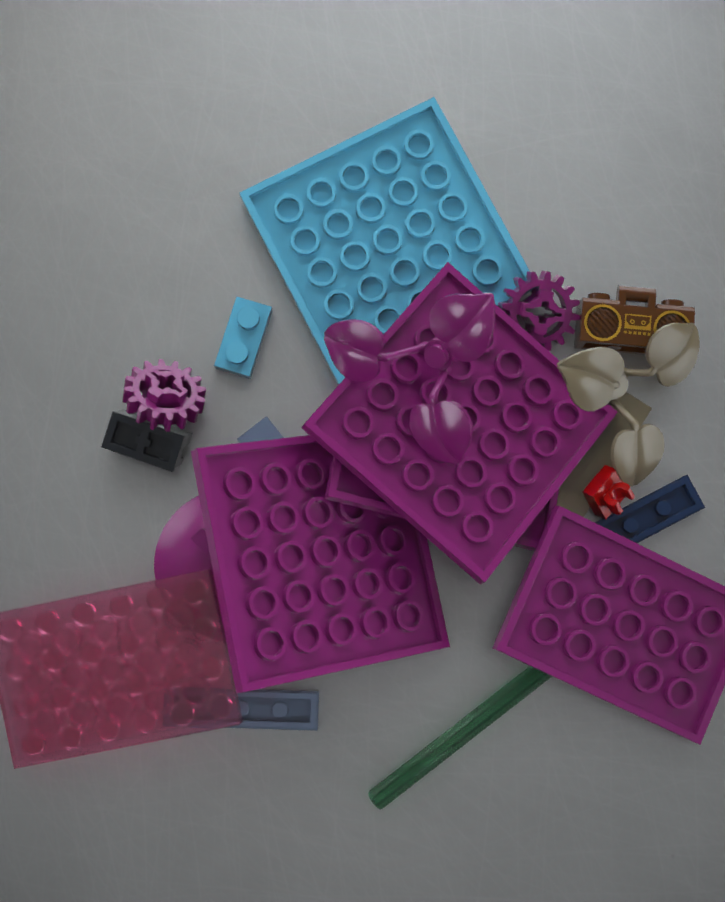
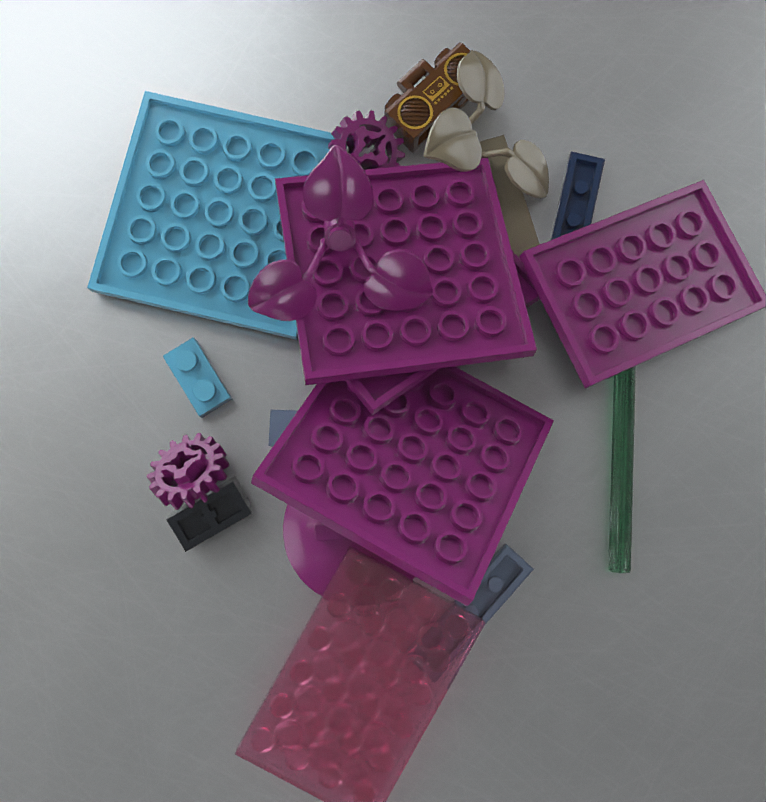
camera: 45 degrees left, 0 degrees up
red tile [582,465,635,520] -> none

